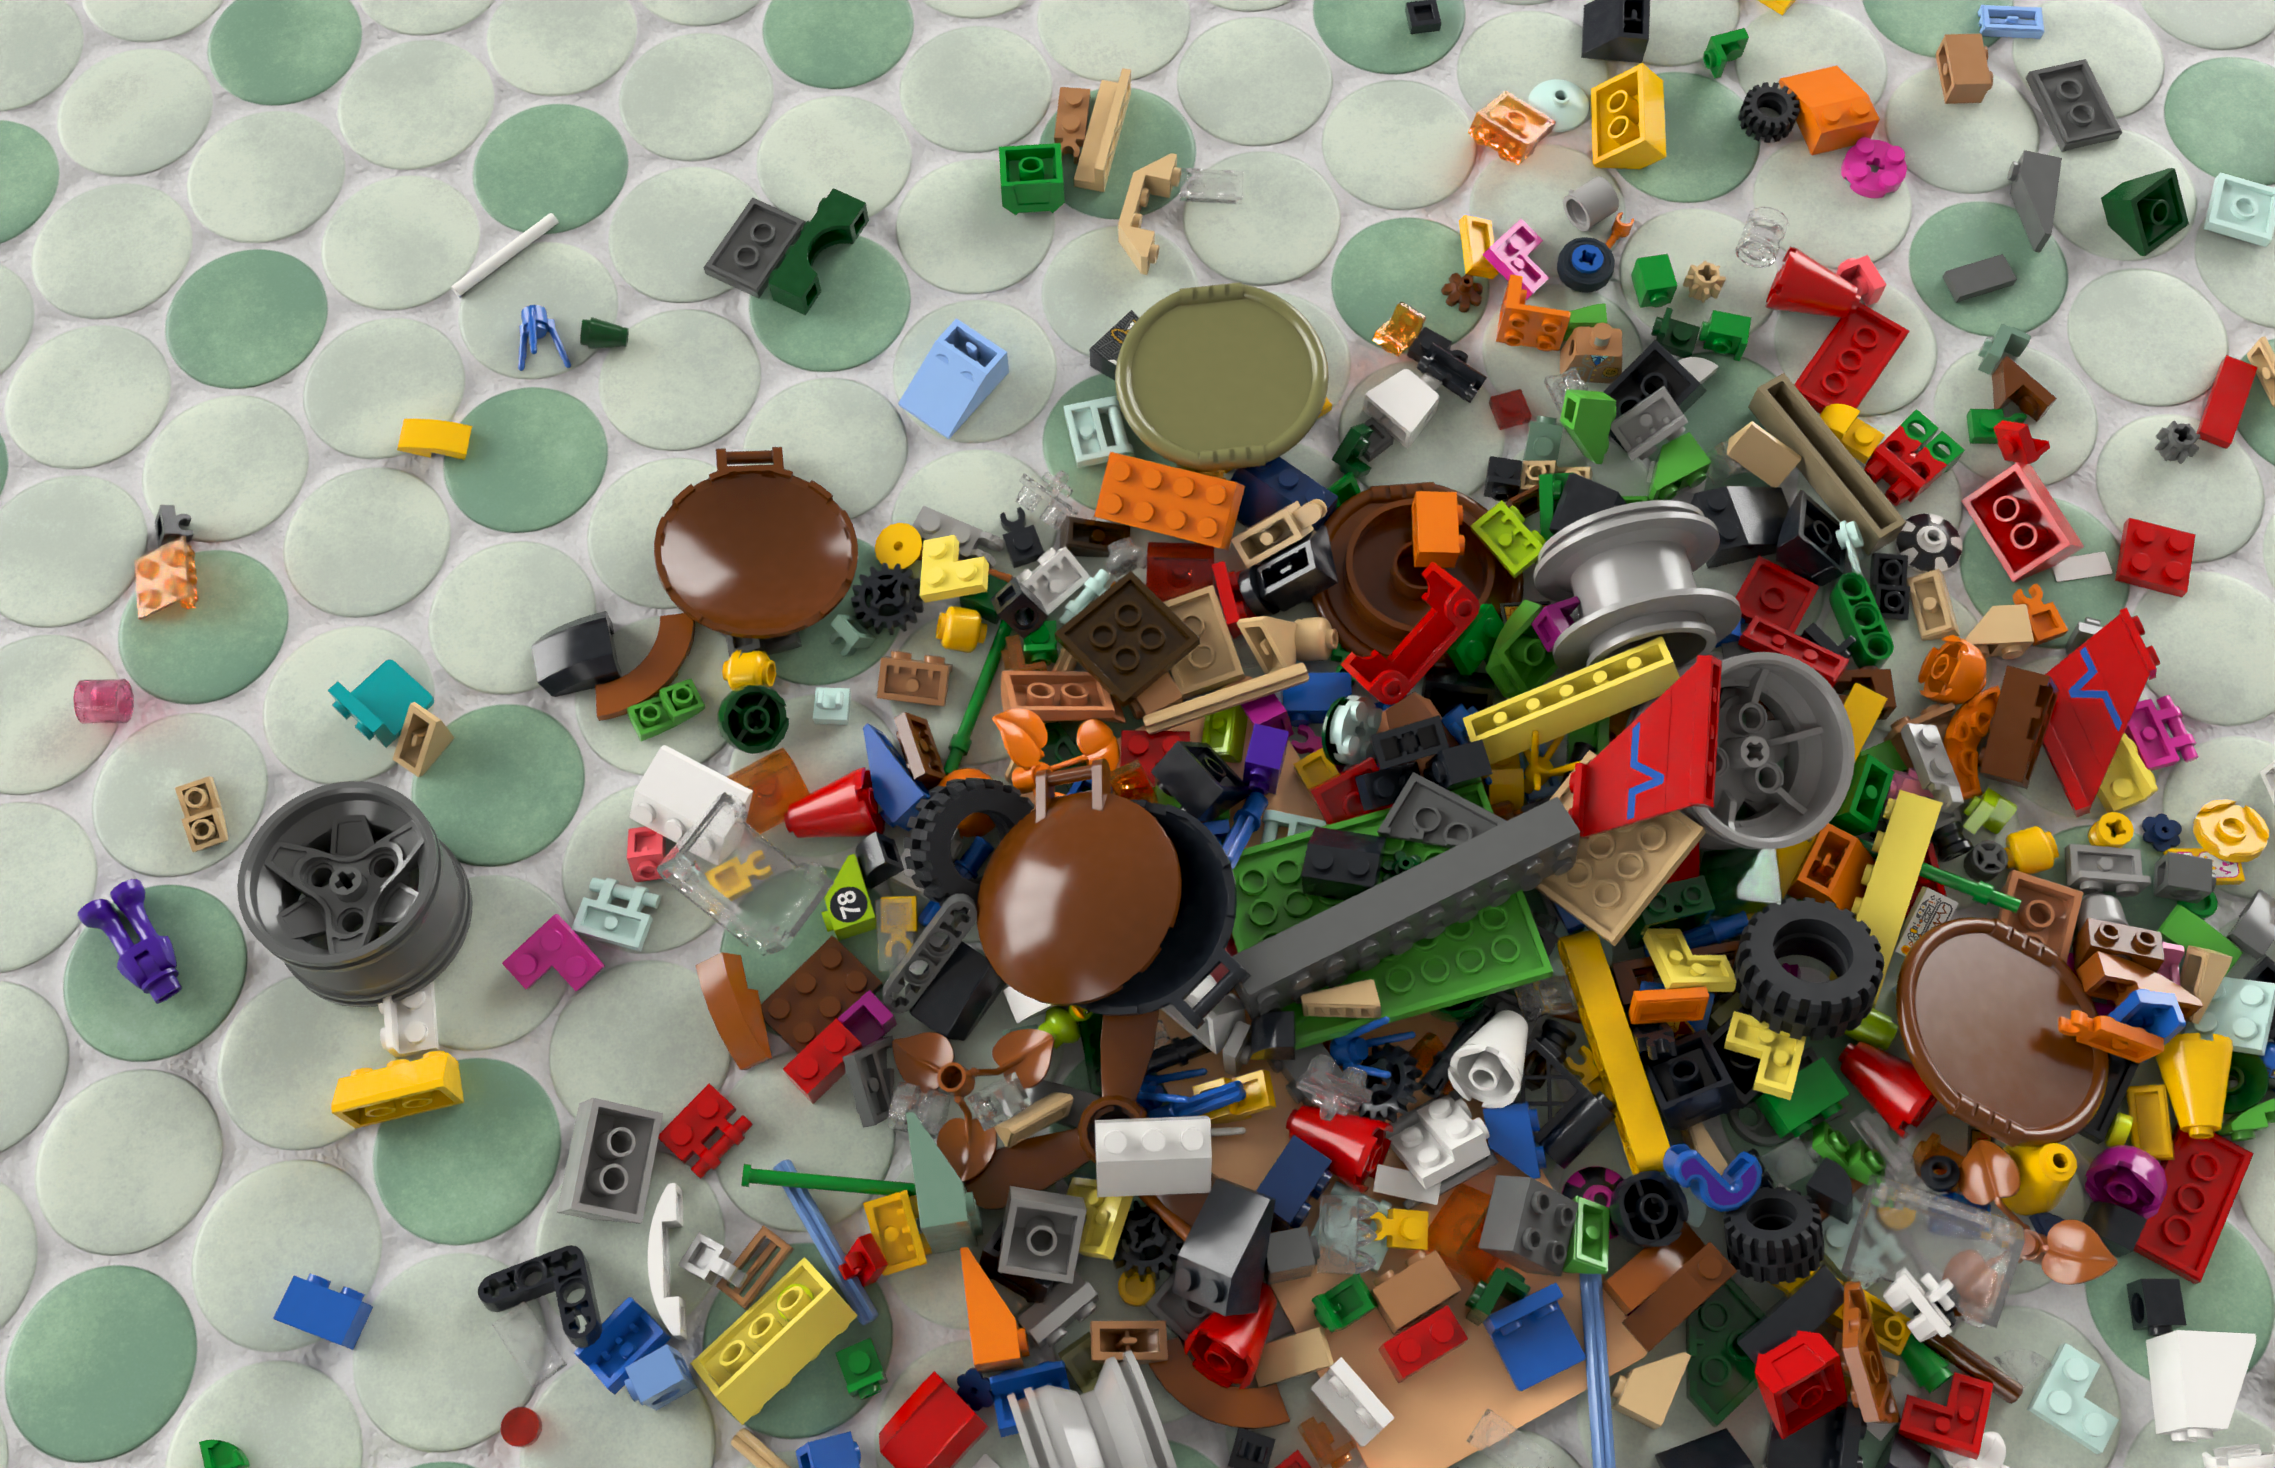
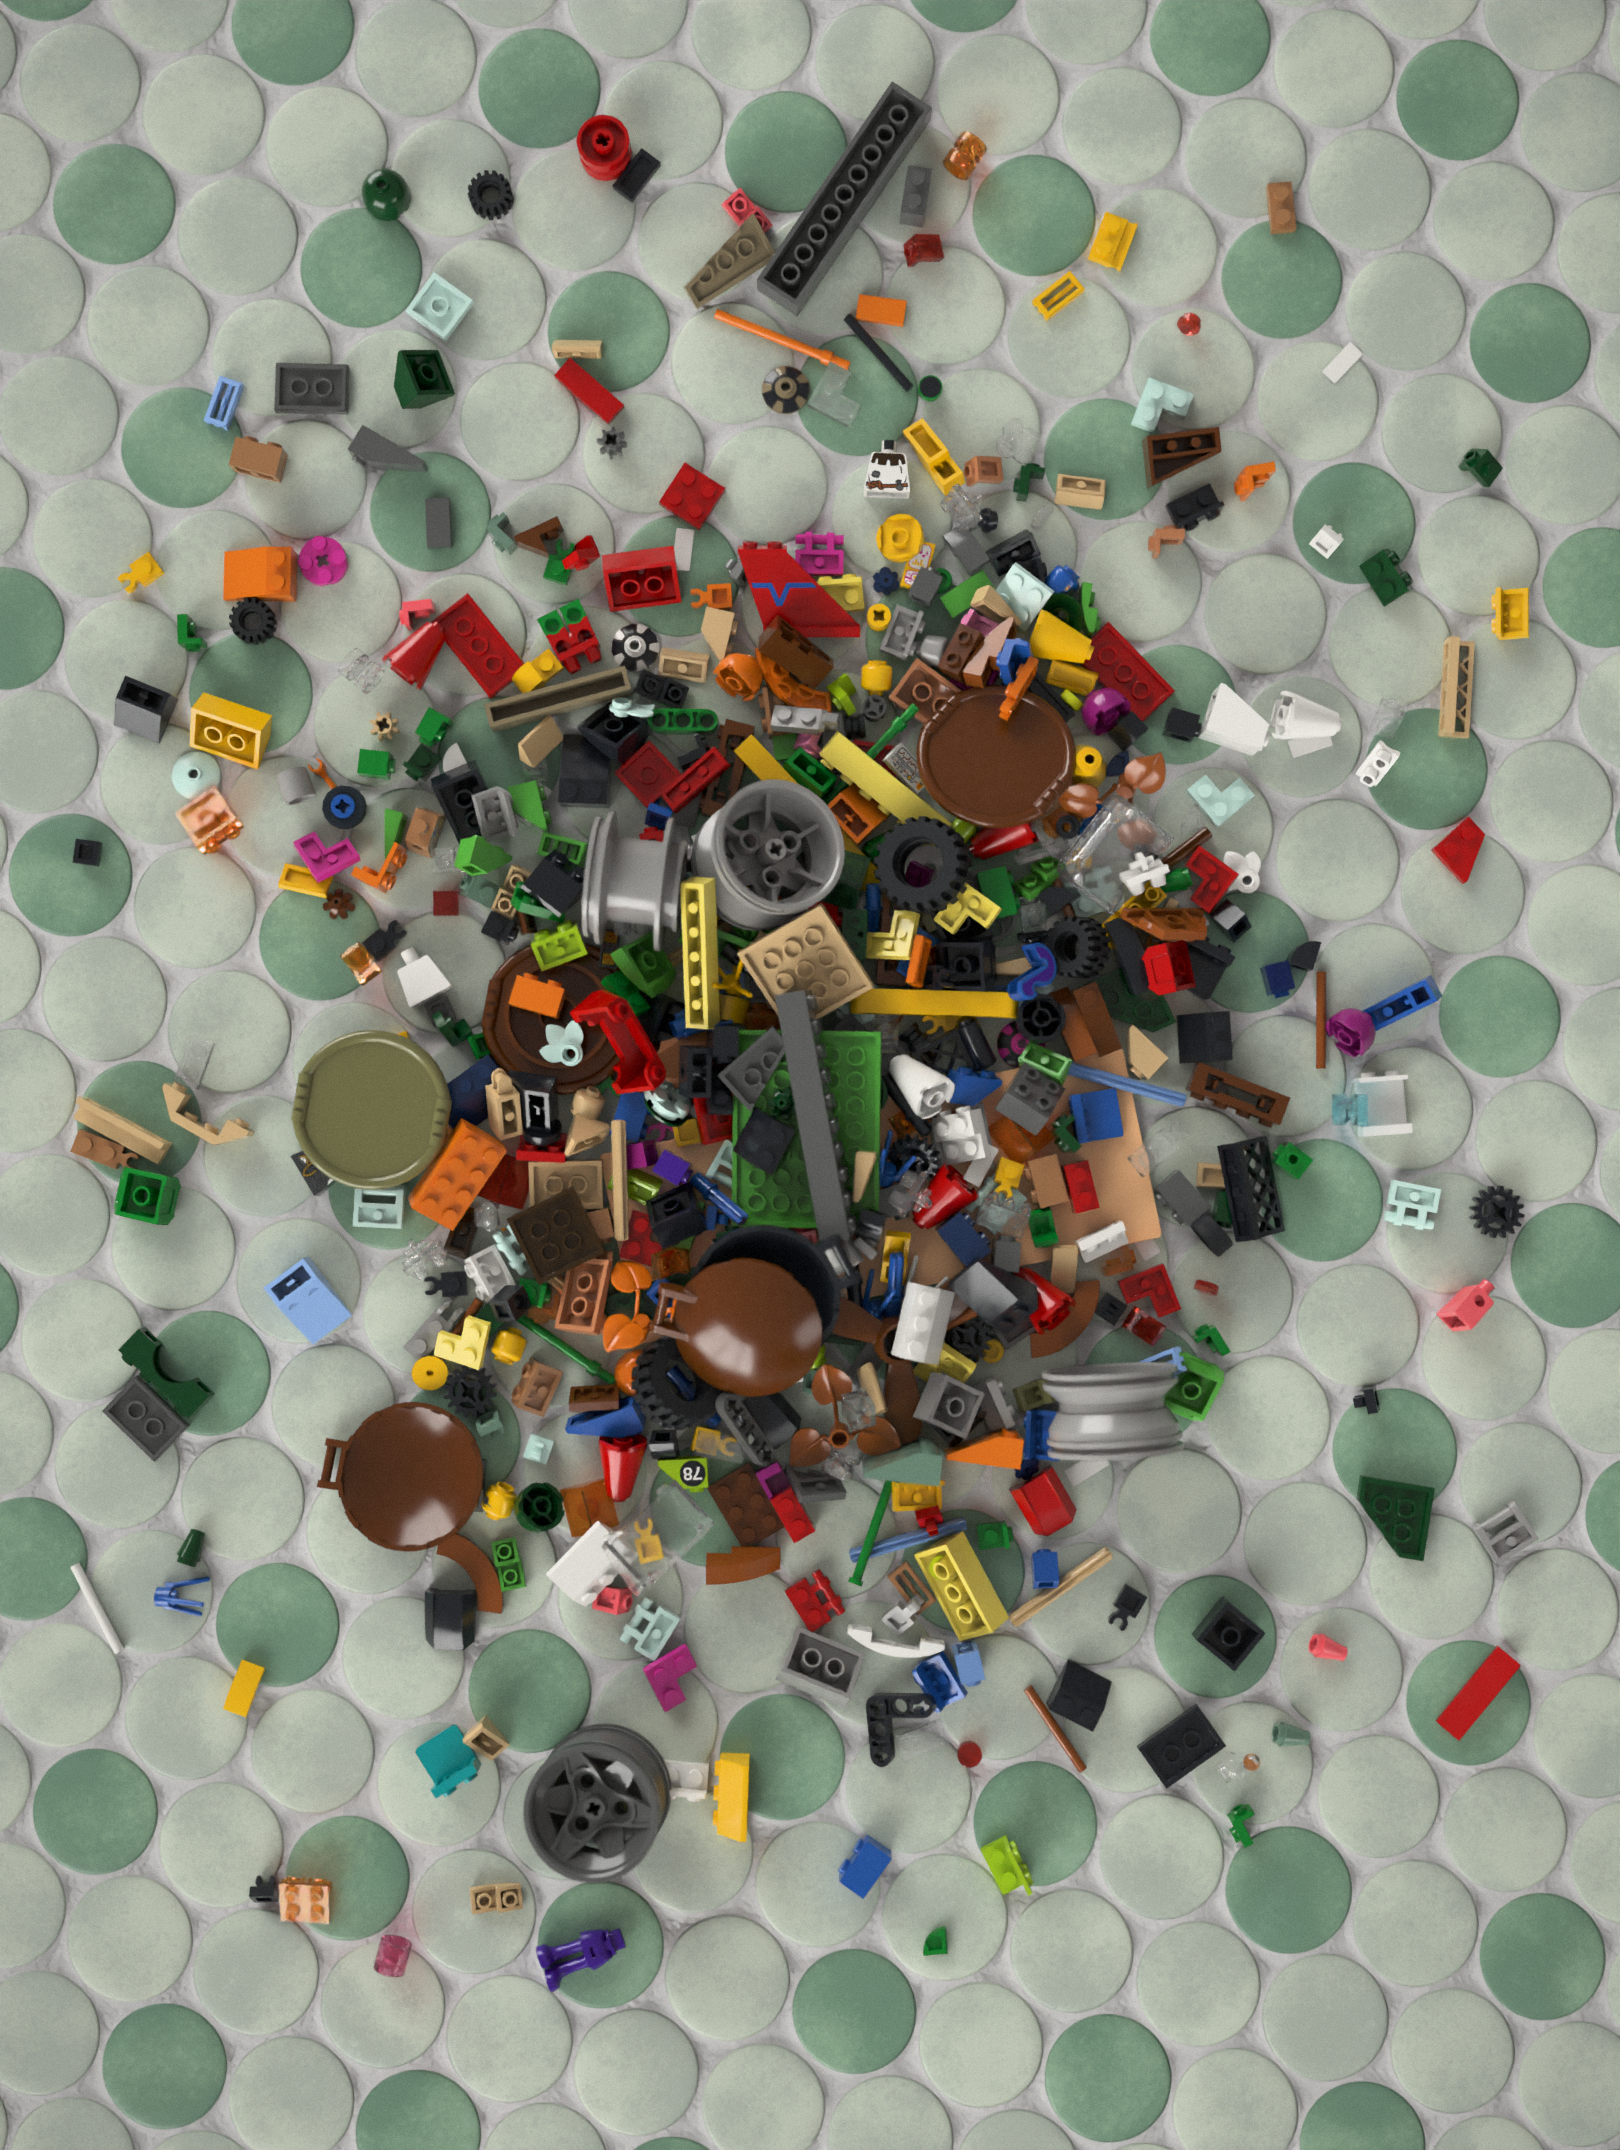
camera: 75 degrees left, 20 degrees up
medium nougat slope [1090,1321,1168,1365] -> none
black hinge [1417,342,1487,403] -> none
magenta panel [1531,596,1580,652] -> none
red piece [1568,655,1722,839] -> none
none -> light aqua plate [539,1020,584,1066]

